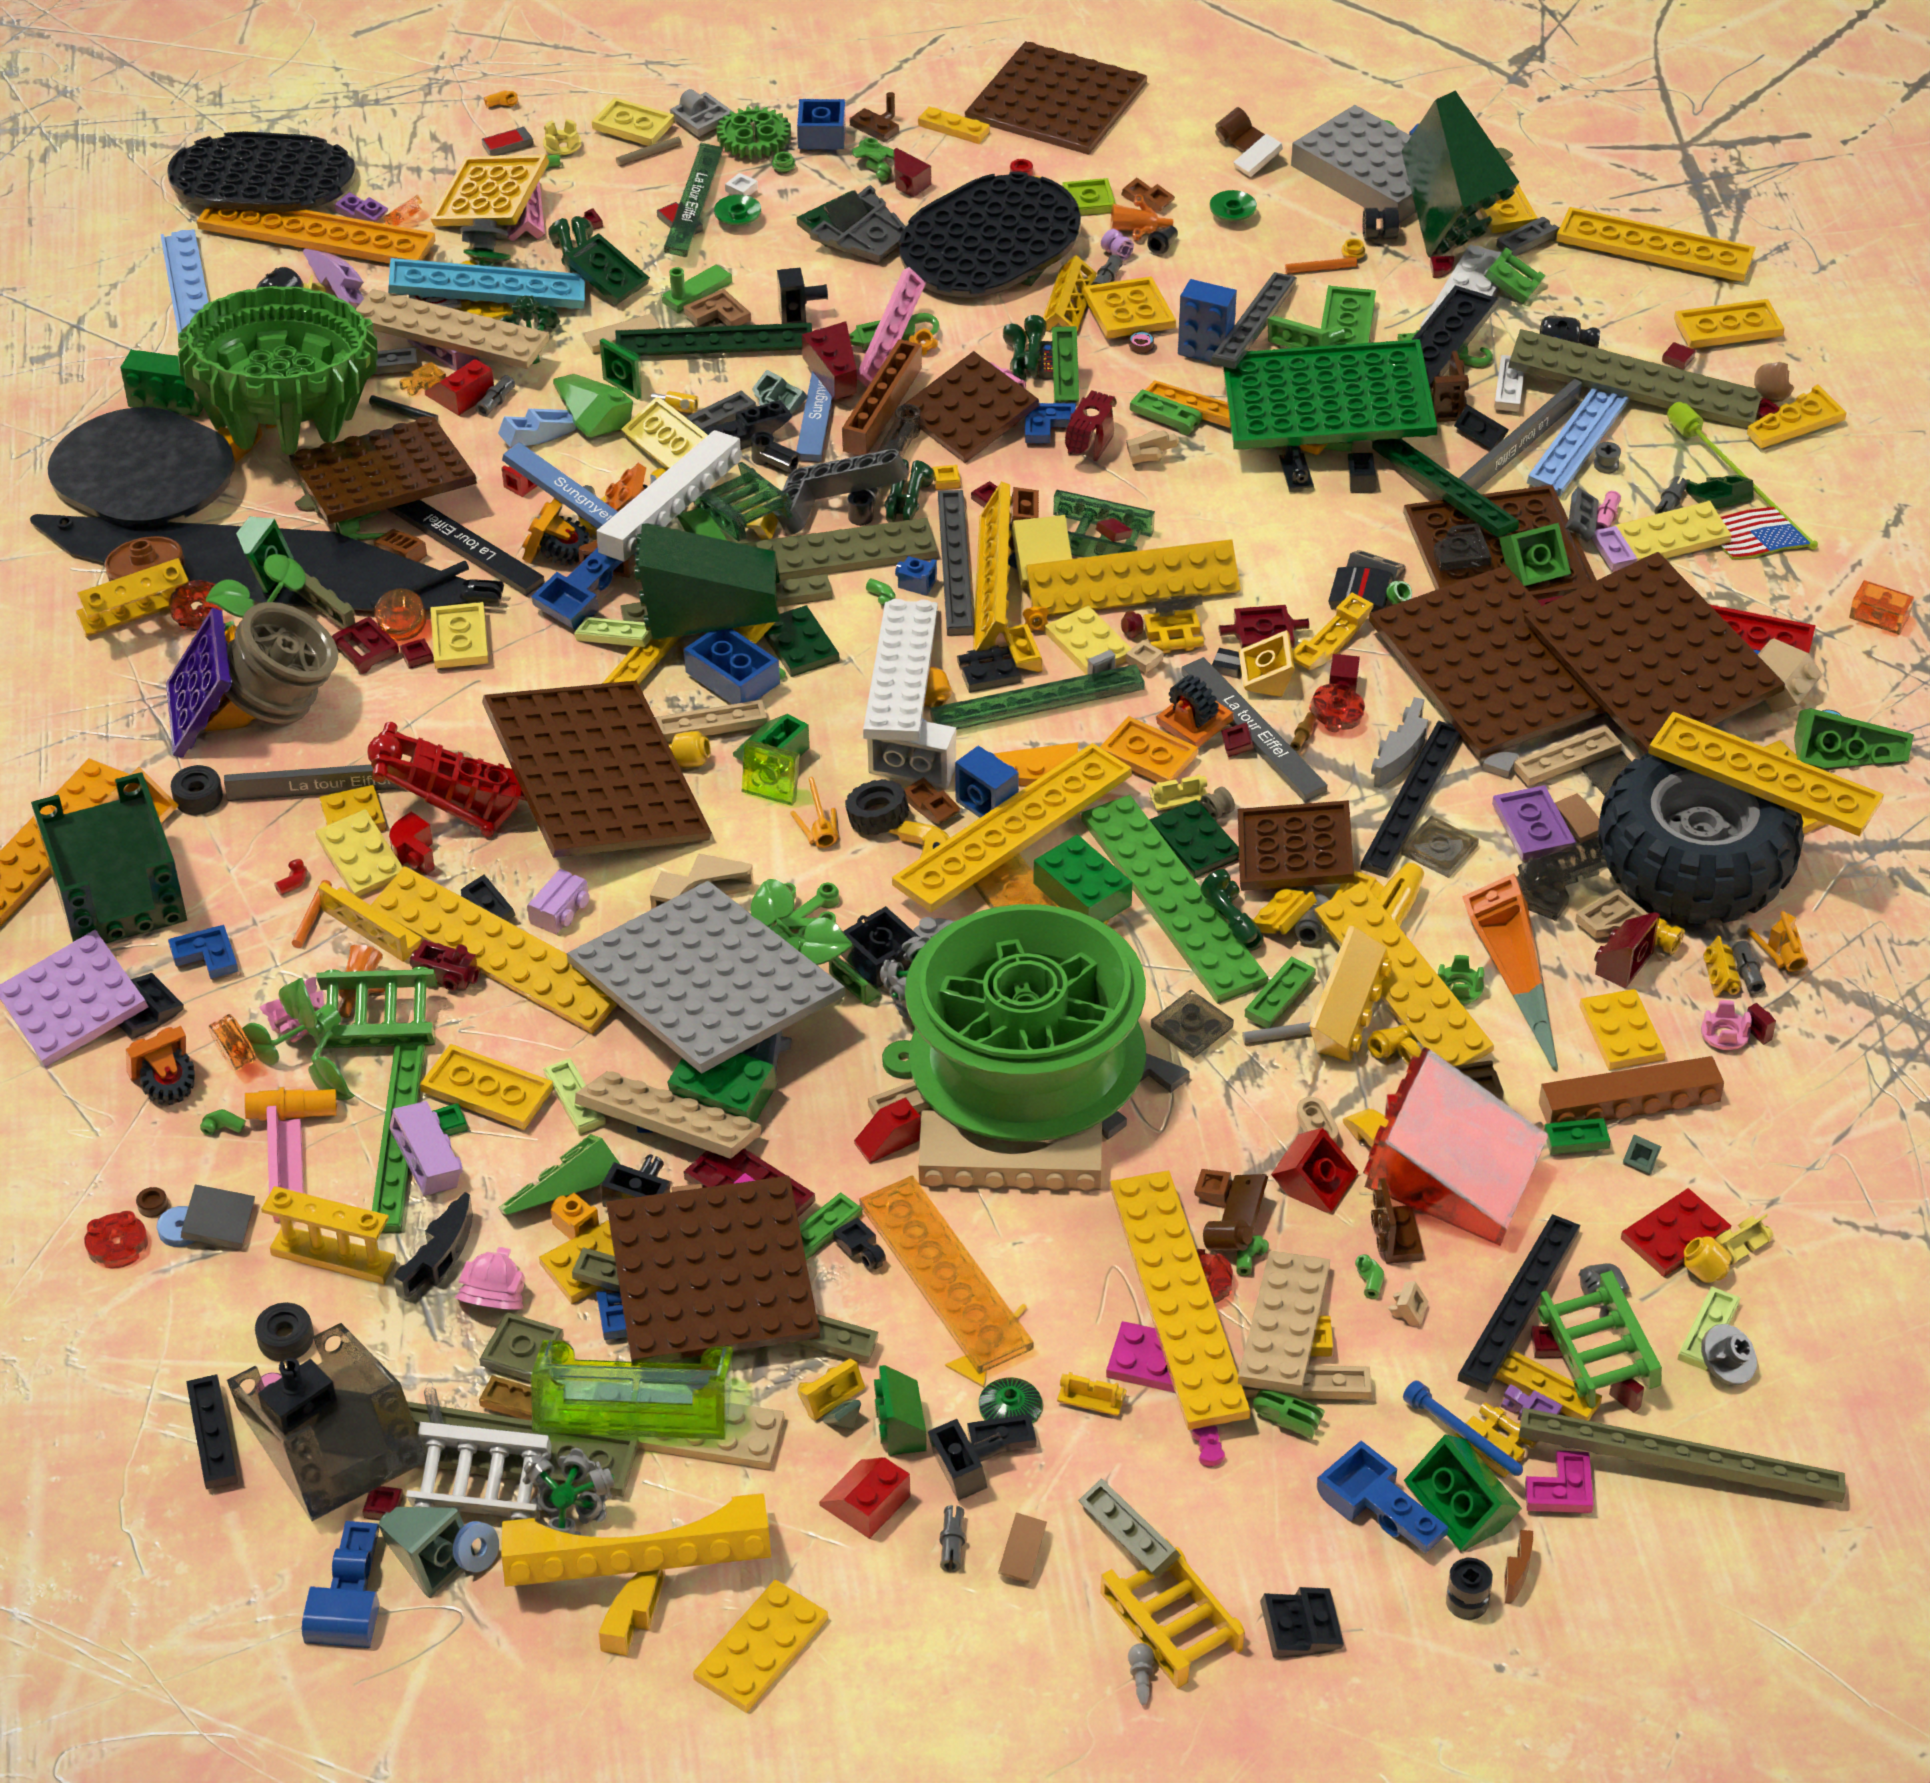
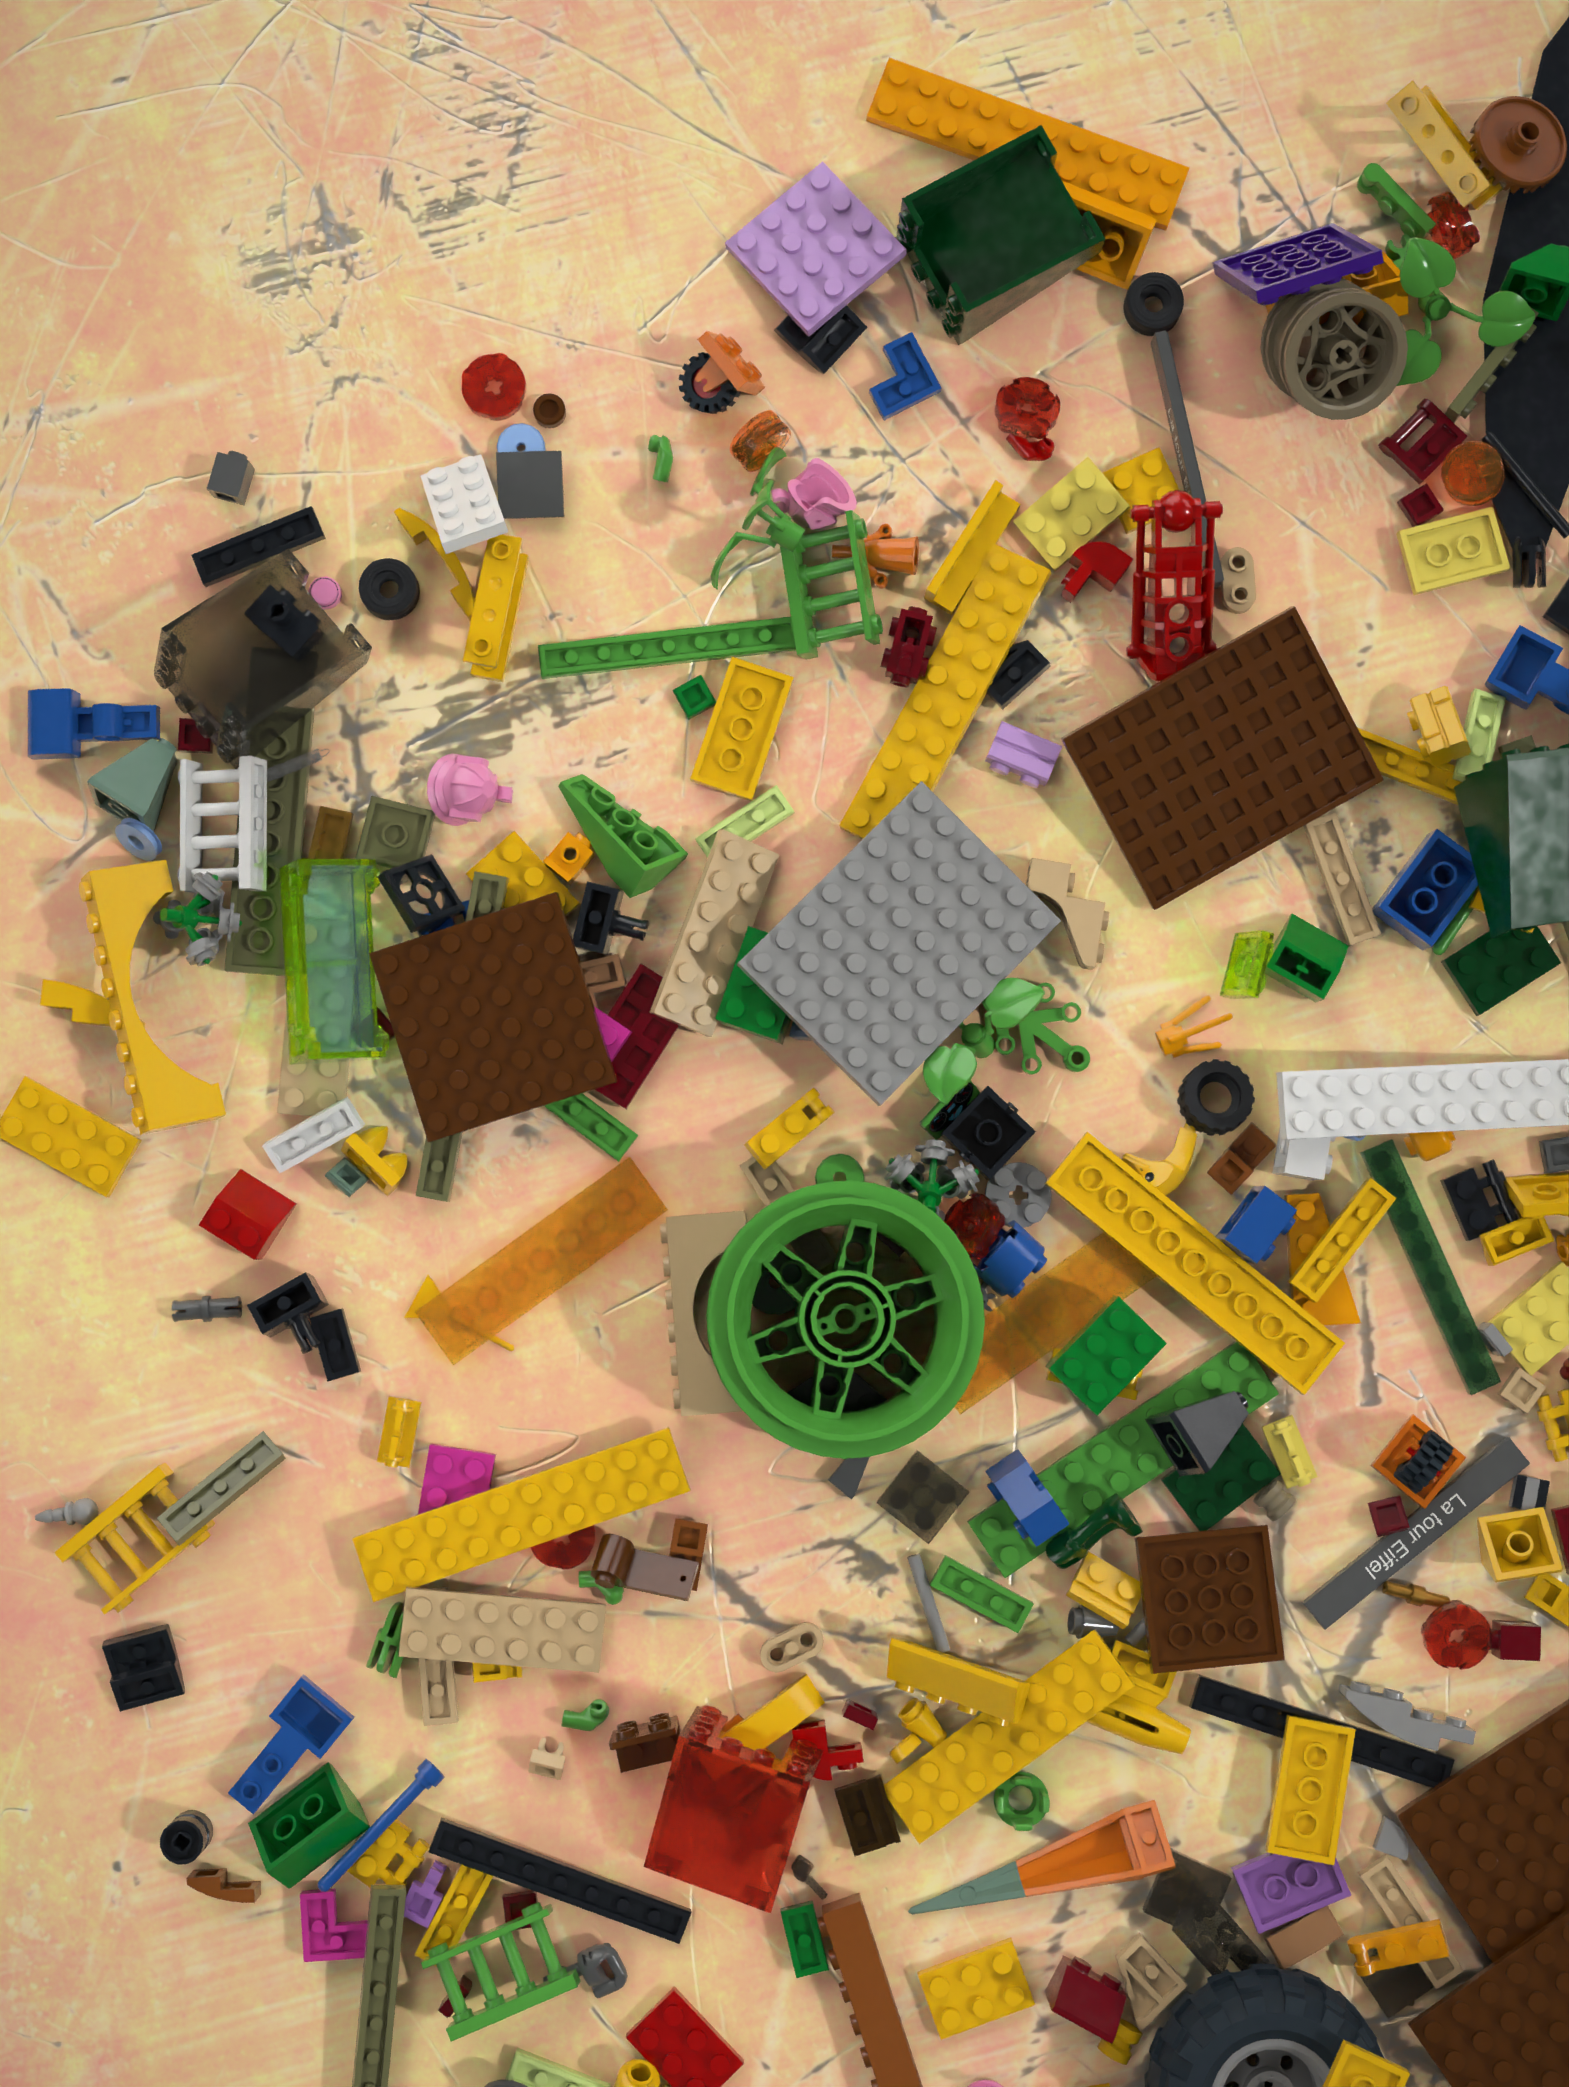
camera: 80 degrees right, 40 degrees up
light orange piece [245,1087,337,1121] -> none
bright pink fence [267,1106,304,1222] -> none
orange bar [291,880,332,948] -> none
lavender brick [389,1101,463,1196] -> none
black slope [393,1192,473,1301] -> none
yellow head [669,731,711,768] -> none
black plate [833,1217,886,1269] -> none
red slope [854,1097,921,1164] -> none
green slope [874,1365,927,1456] -> none
dish [979,1377,1042,1423] -> none
medium nougat slope [998,1512,1047,1583] -> none
light orange plate [1100,716,1198,783] -> none
dark pink piece [1191,1425,1225,1467] -> none
red slope [1271,1127,1359,1213] -> none
clear smoke tile [1401,816,1479,878] -> none
sand green slope [1623,1134,1662,1174] -> none
none -> dark grey brick [207,451,255,506]
none -> white plate [262,1096,365,1174]
none -> black piece [377,854,465,937]
none -> yellow slope [394,508,475,622]
none -> white plate [420,454,508,554]
none -> yellow plate [744,1087,835,1170]
none -> dark red tile [842,1699,878,1731]
none -> blue brick [985,1449,1069,1547]
none -> clear red plate [994,377,1061,439]
none -> black slope [1145,1391,1249,1476]
none -> yellow plate [1265,1715,1356,1865]
none -> yellow plate [1288,1178,1396,1303]
none -> light orange plate [1347,1919,1450,1977]
none -> bright green plate [1357,163,1436,239]
none -> yellow brick [1407,686,1471,767]

